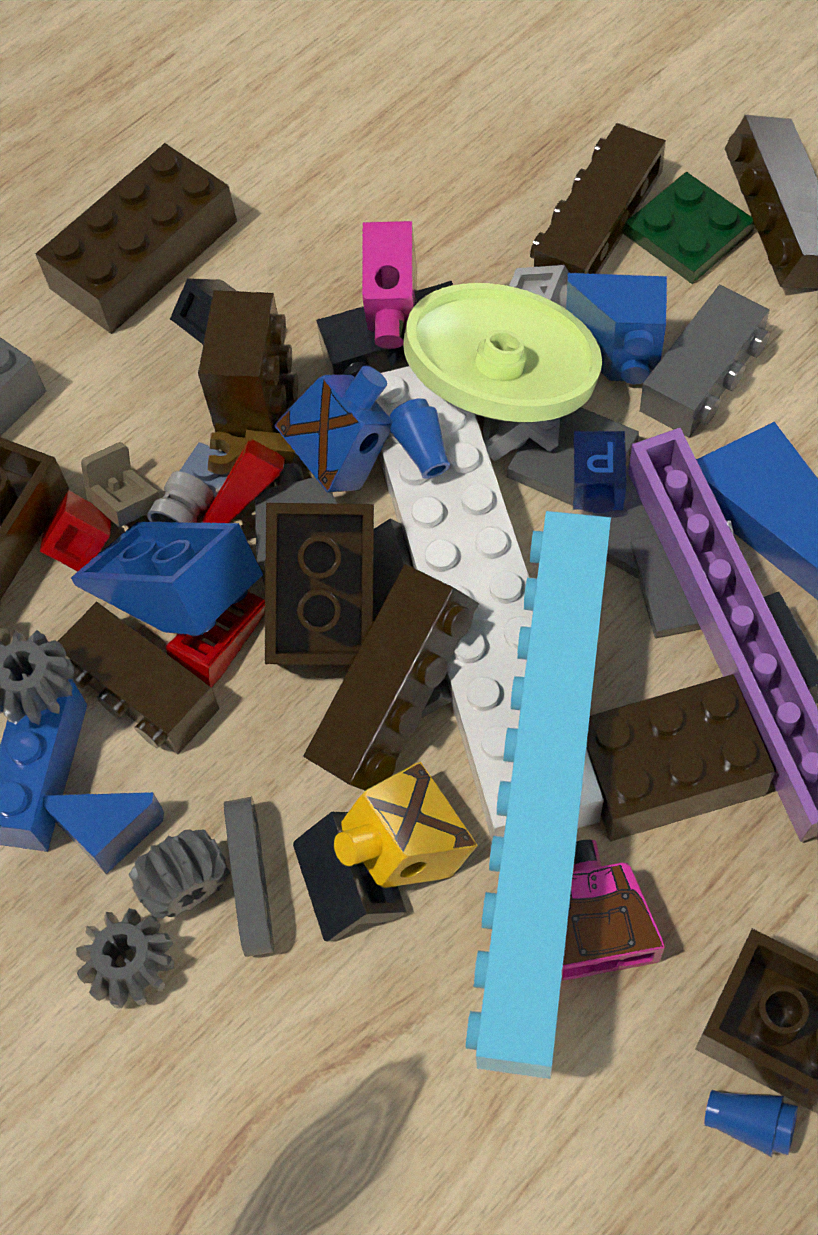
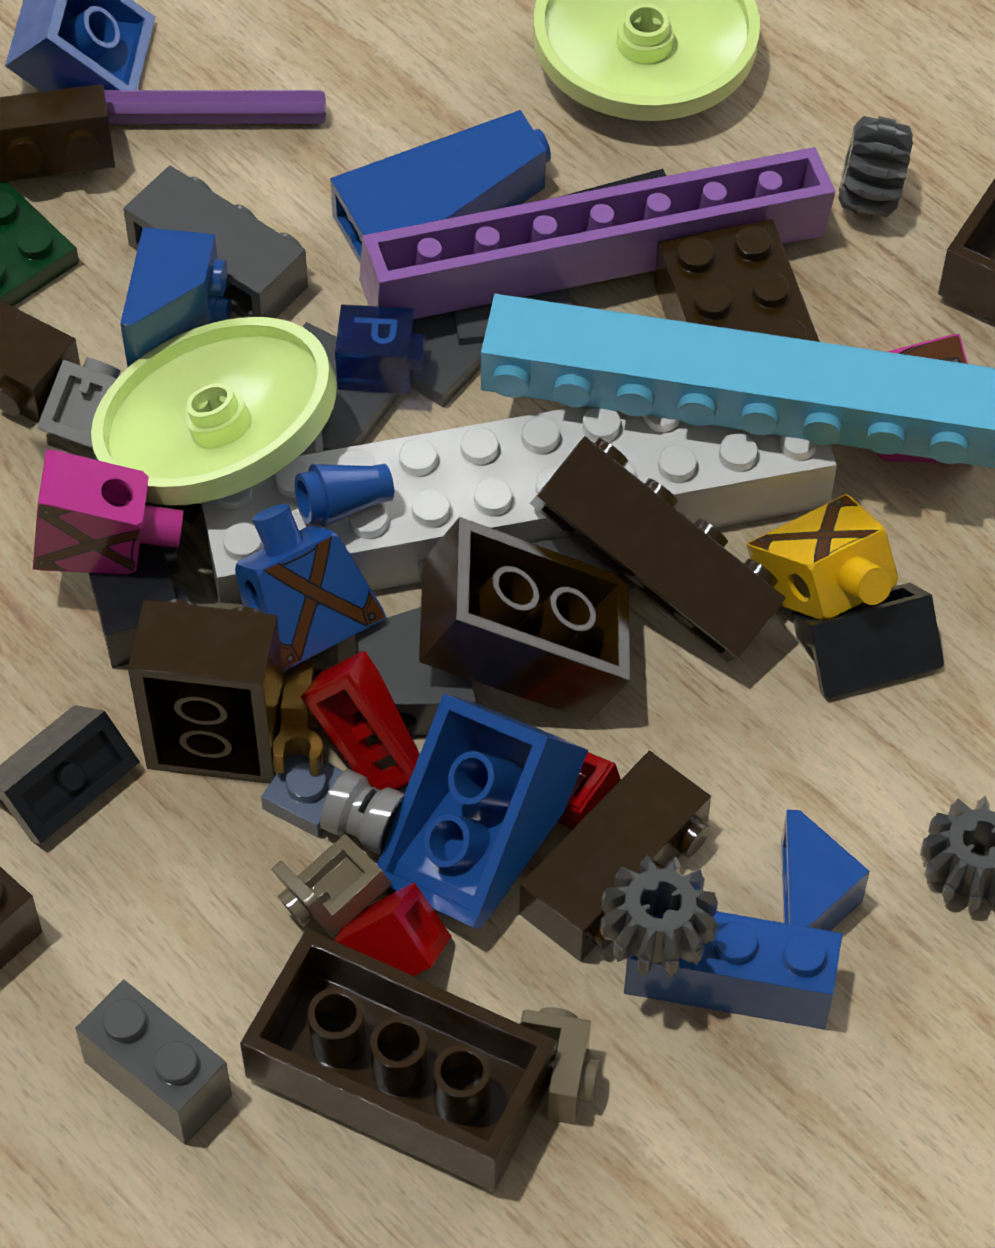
camera: 95 degrees left, 5 degrees down
dark grey gear [129,830,230,918] -> none
dark grey beam [224,797,274,957] -> none

